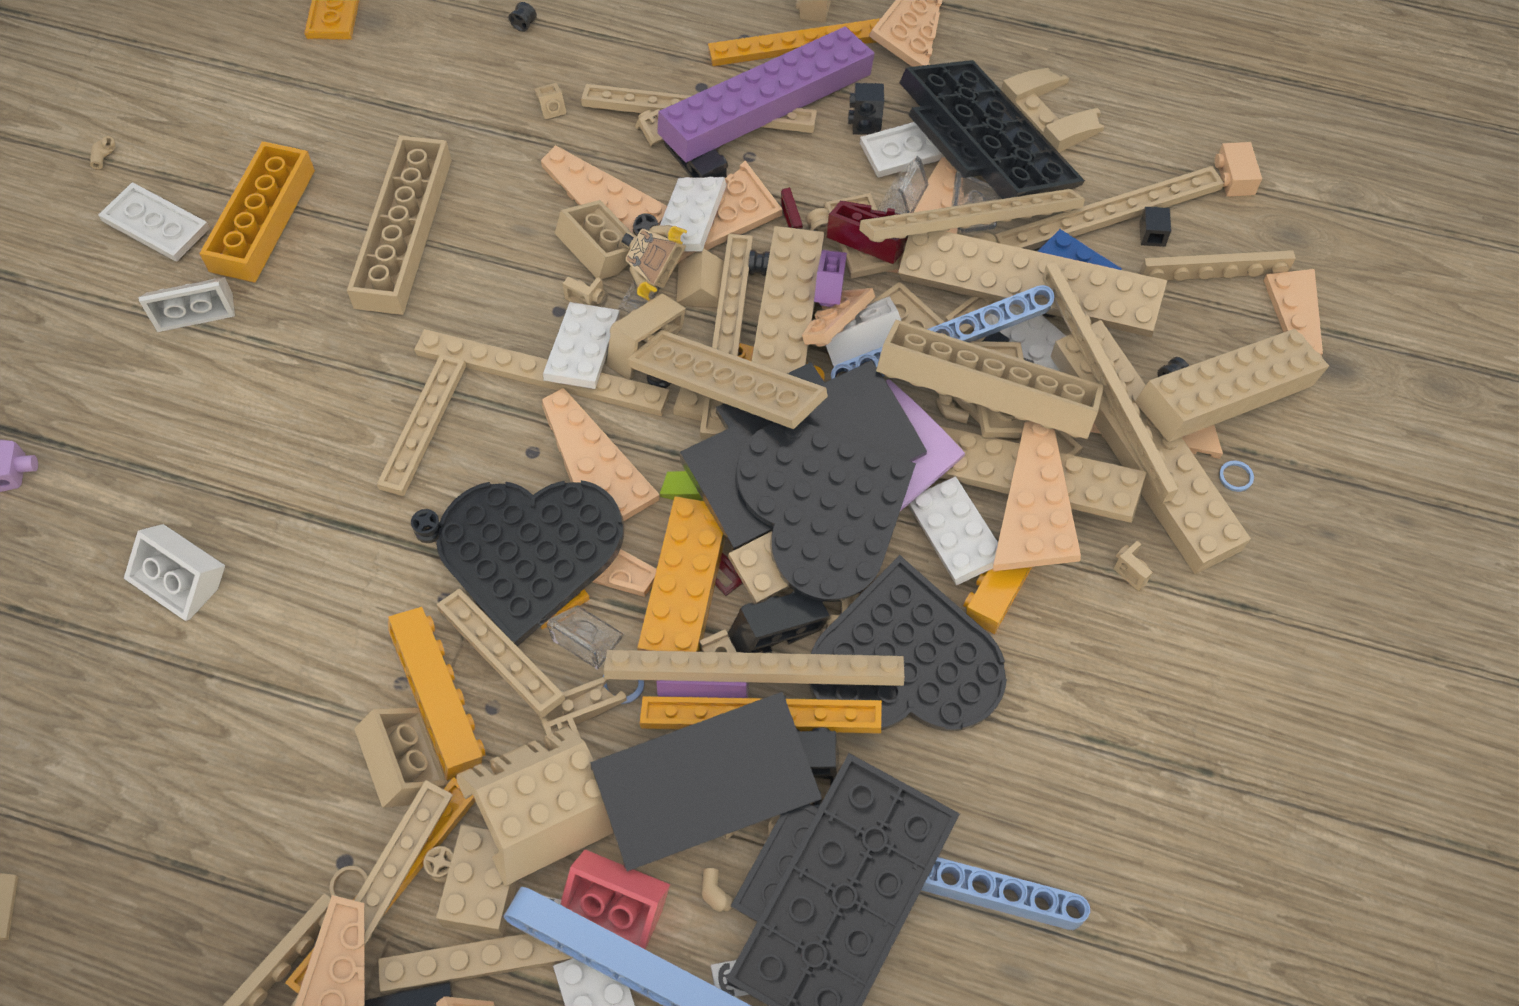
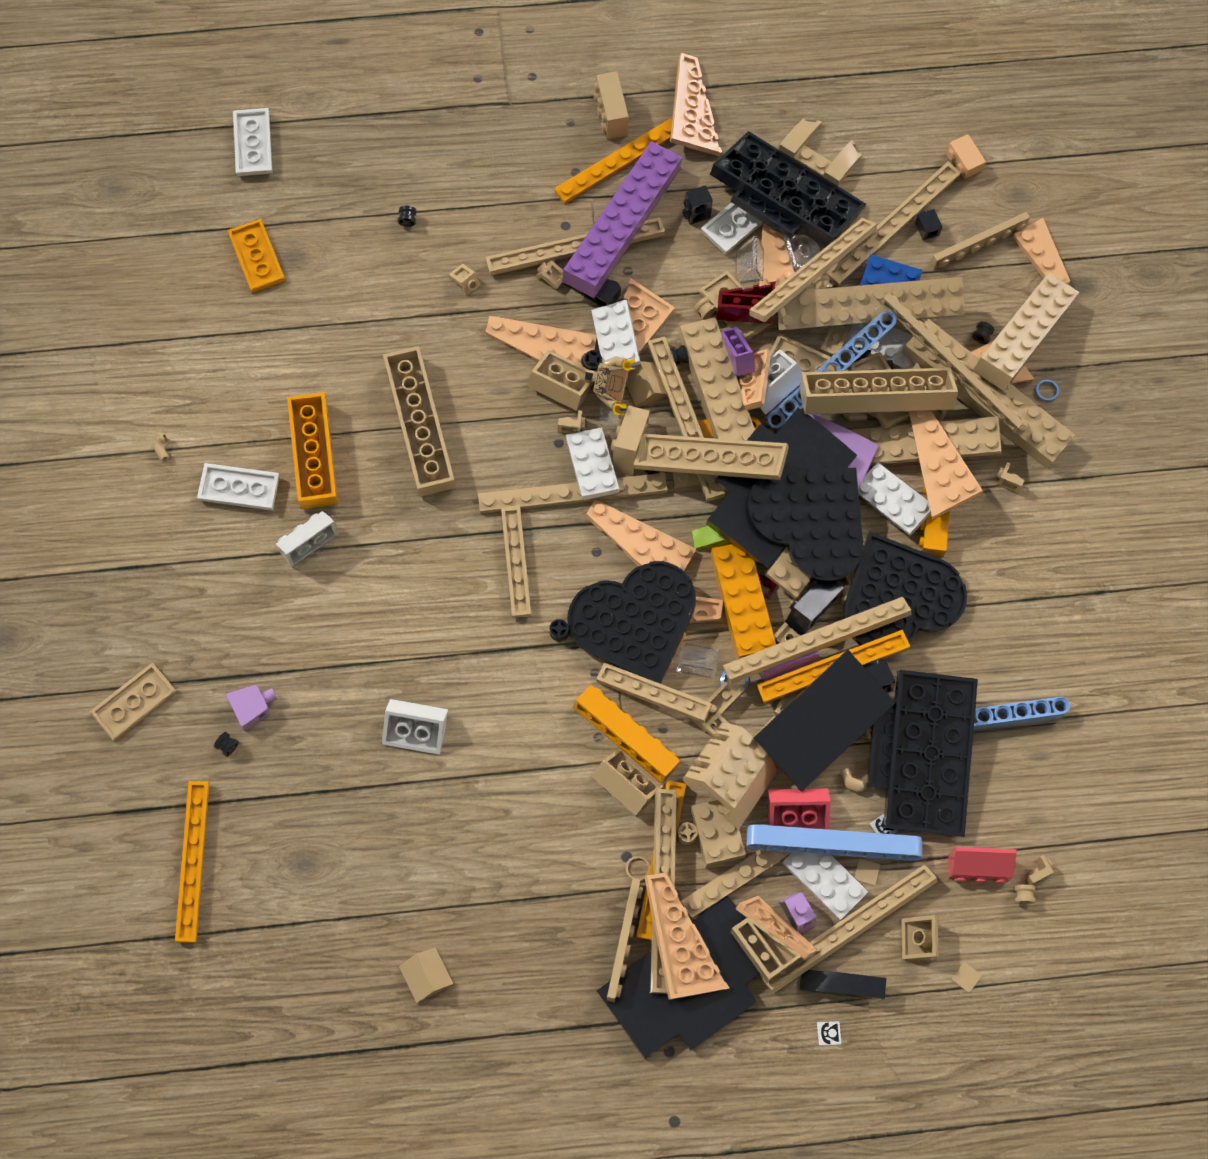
camera: 25 degrees left, 10 degrees up
dark red tile [781,187,803,229] -> none

